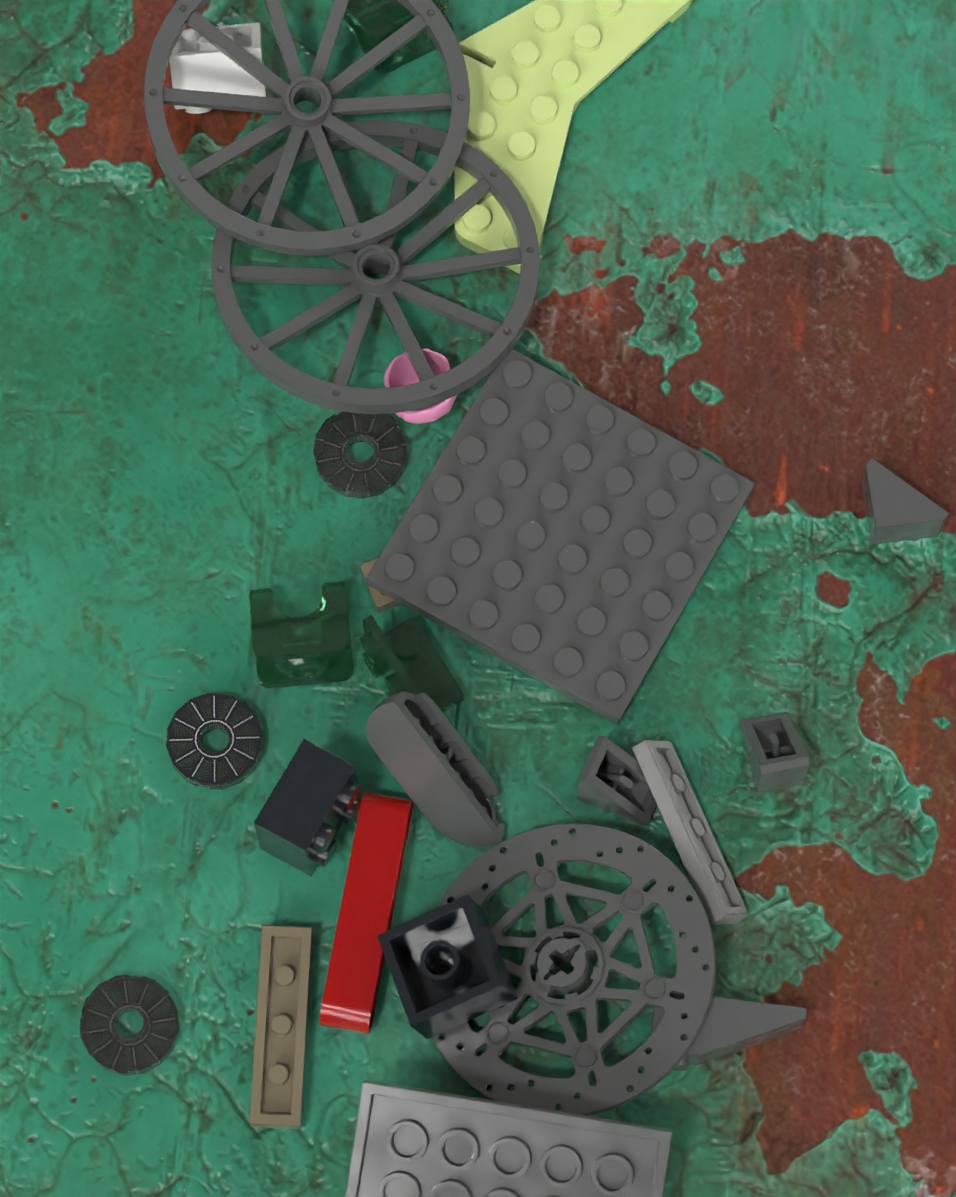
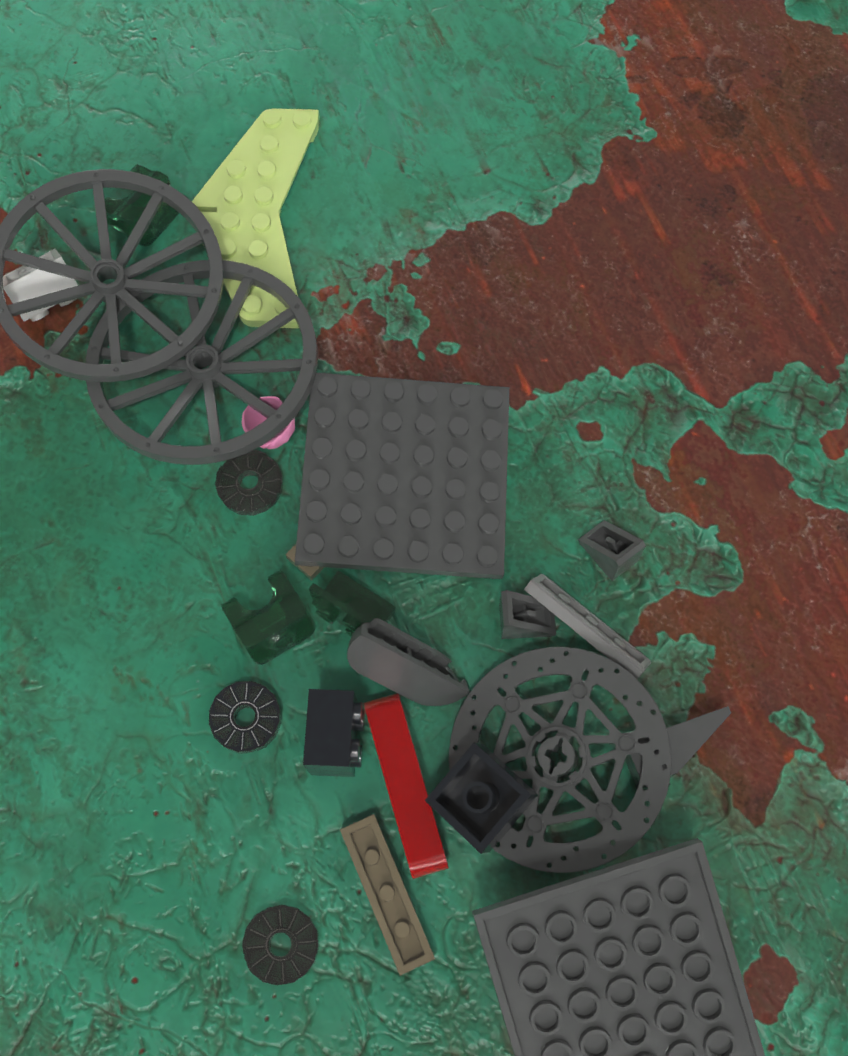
camera: 25 degrees left, 0 degrees up
dark grey slope [861,458,949,544] -> none

